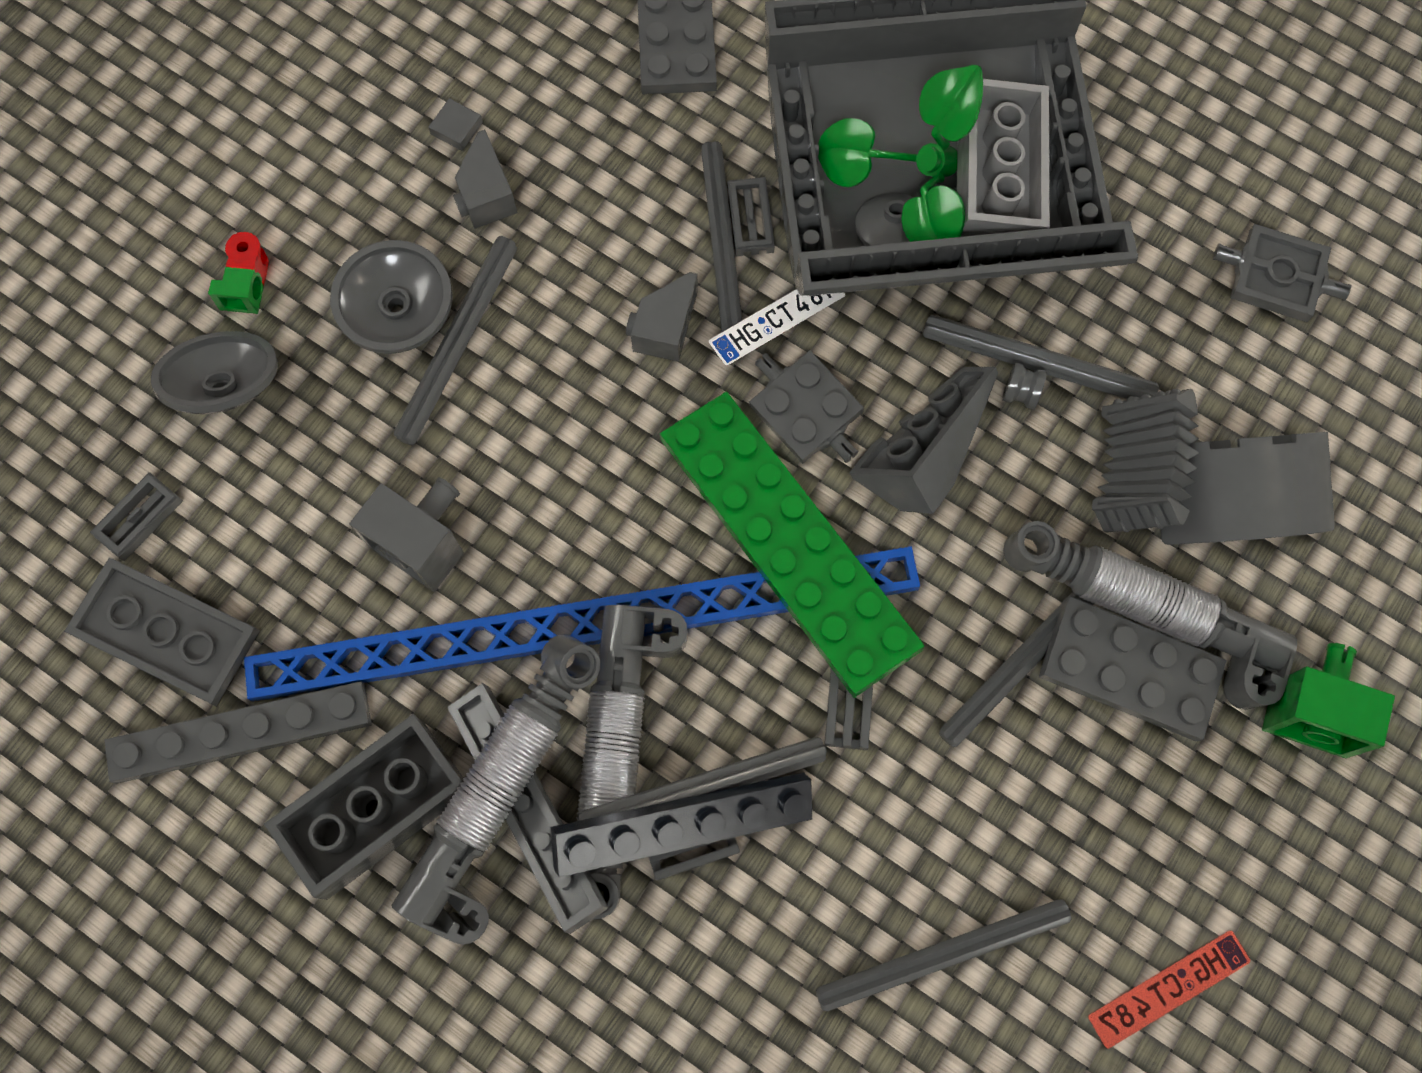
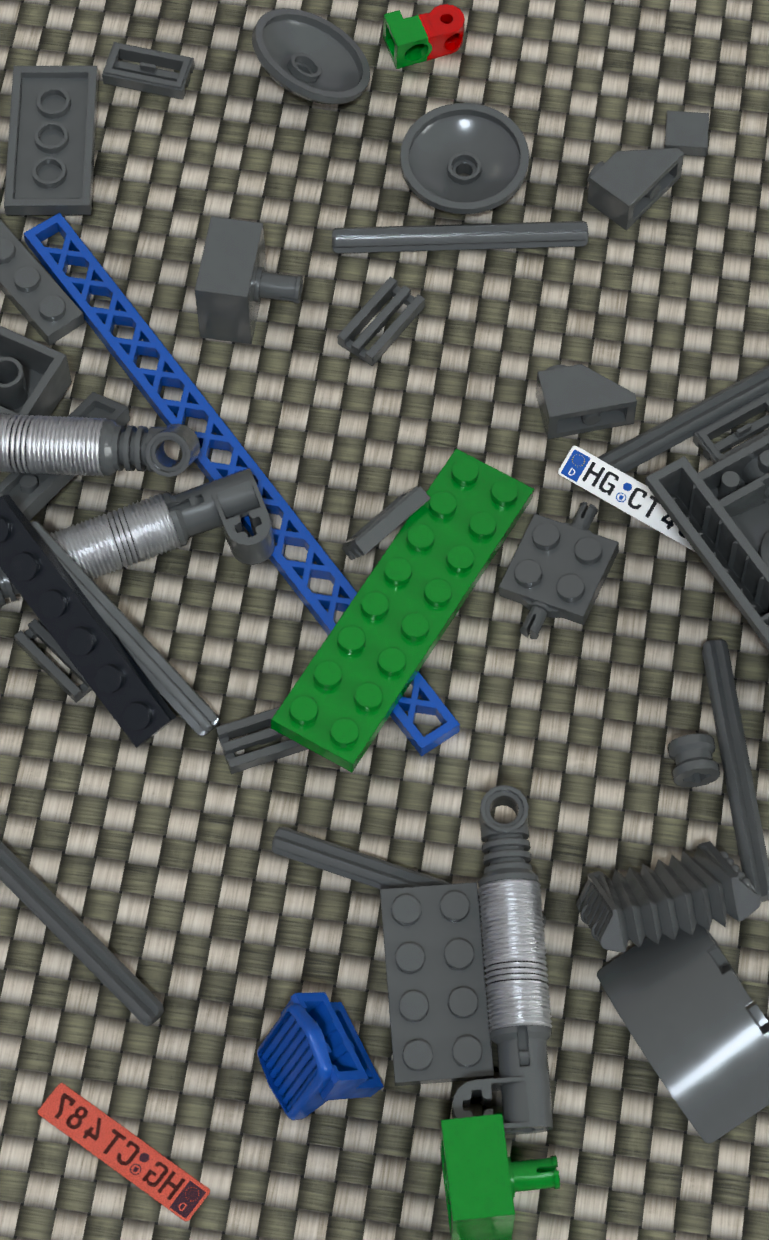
camera: 65 degrees right, 10 degrees down
dark grey wedge [849,367,998,514] -> none
none -> blue piece [257,992,384,1120]
none -> dark grey tile [337,277,425,366]
none -> dark grey tile [342,486,431,560]

